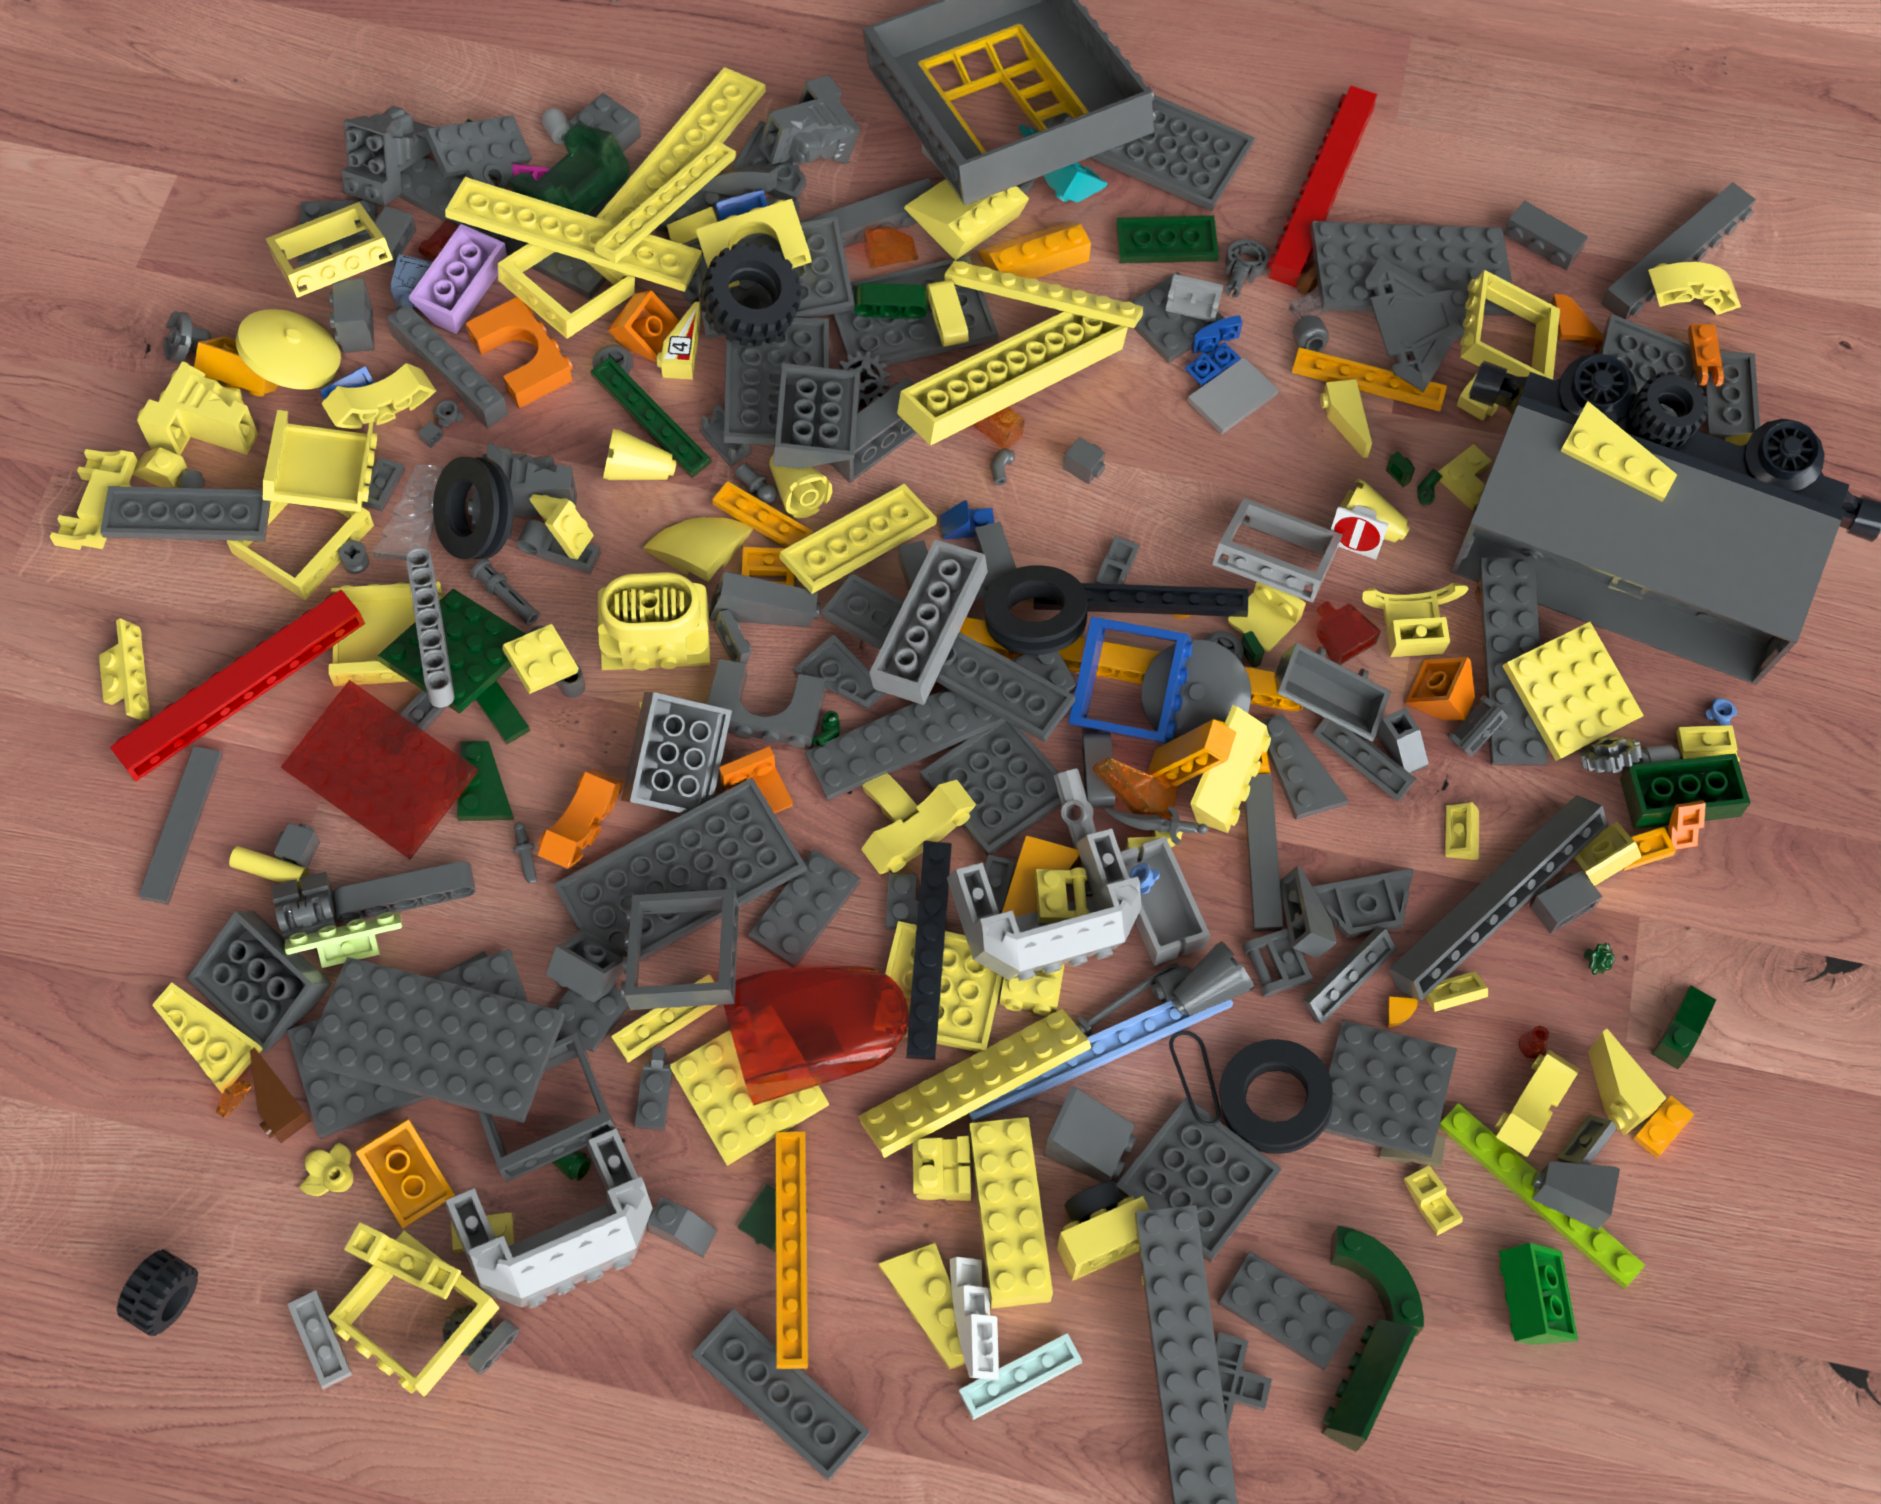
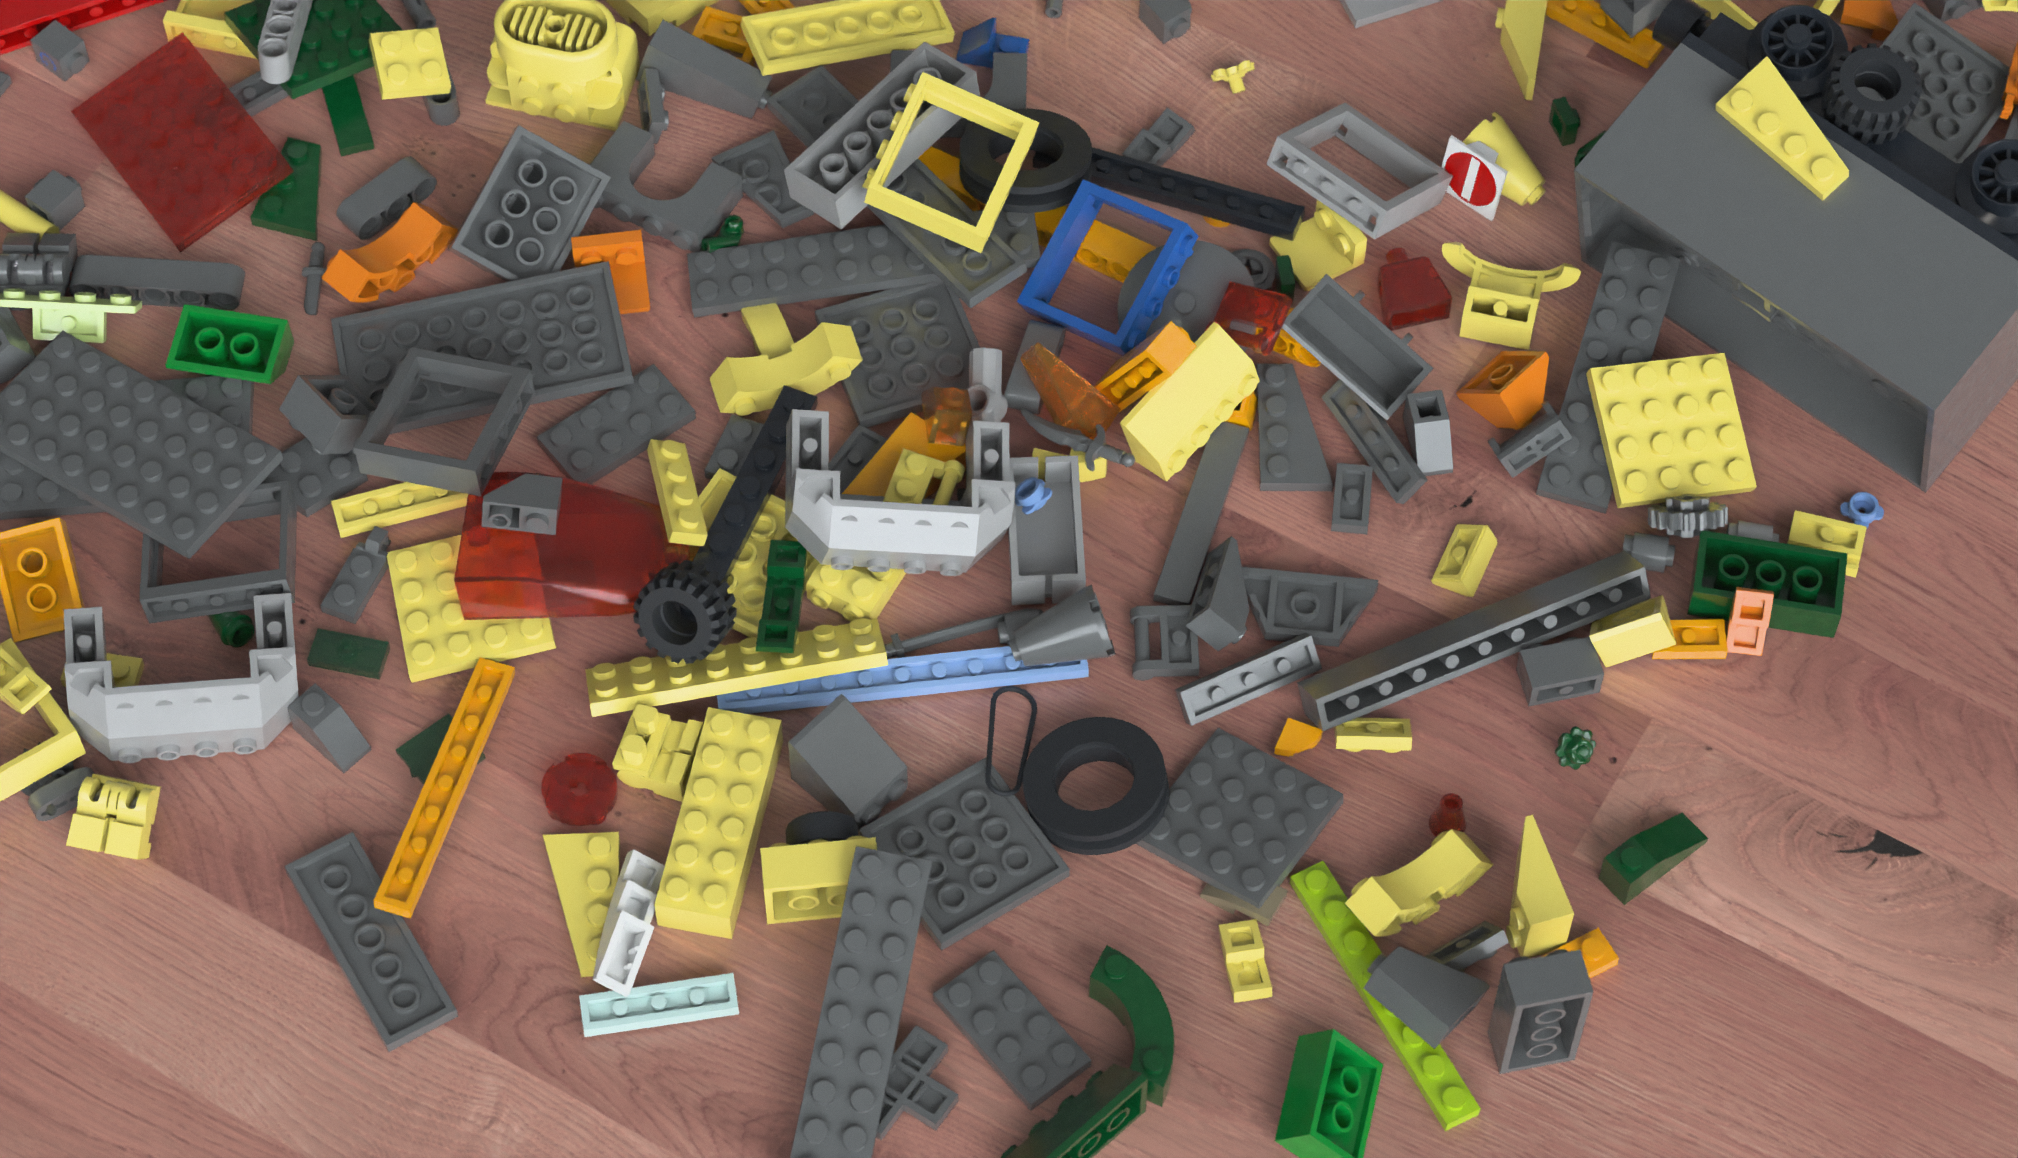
camera: 20 degrees right, 5 degrees down
none -> dark grey brick [31,20,90,82]
none -> light yellow hips [66,774,161,860]
none -> green slope [165,304,294,384]
none -> clear green plate [307,628,390,680]
none -> dark grey beam [337,156,437,240]
none -> dark grey slope [482,474,562,535]
none -> clear red plate [541,753,618,826]
none -> black tyre [633,560,737,664]
none -> light yellow plate [647,439,708,547]
none -> dark green slope [756,540,807,653]
none -> light yellow window [862,72,1039,253]
none -> clear orange slope [921,387,972,446]
none -> clear red plate [1205,281,1293,356]
none -> light yellow plant [1211,60,1255,94]
none -> dark grey plate [1331,463,1373,535]
none -> dark grey brick [1487,949,1594,1074]
none -> dark grey brick [1622,532,1676,573]

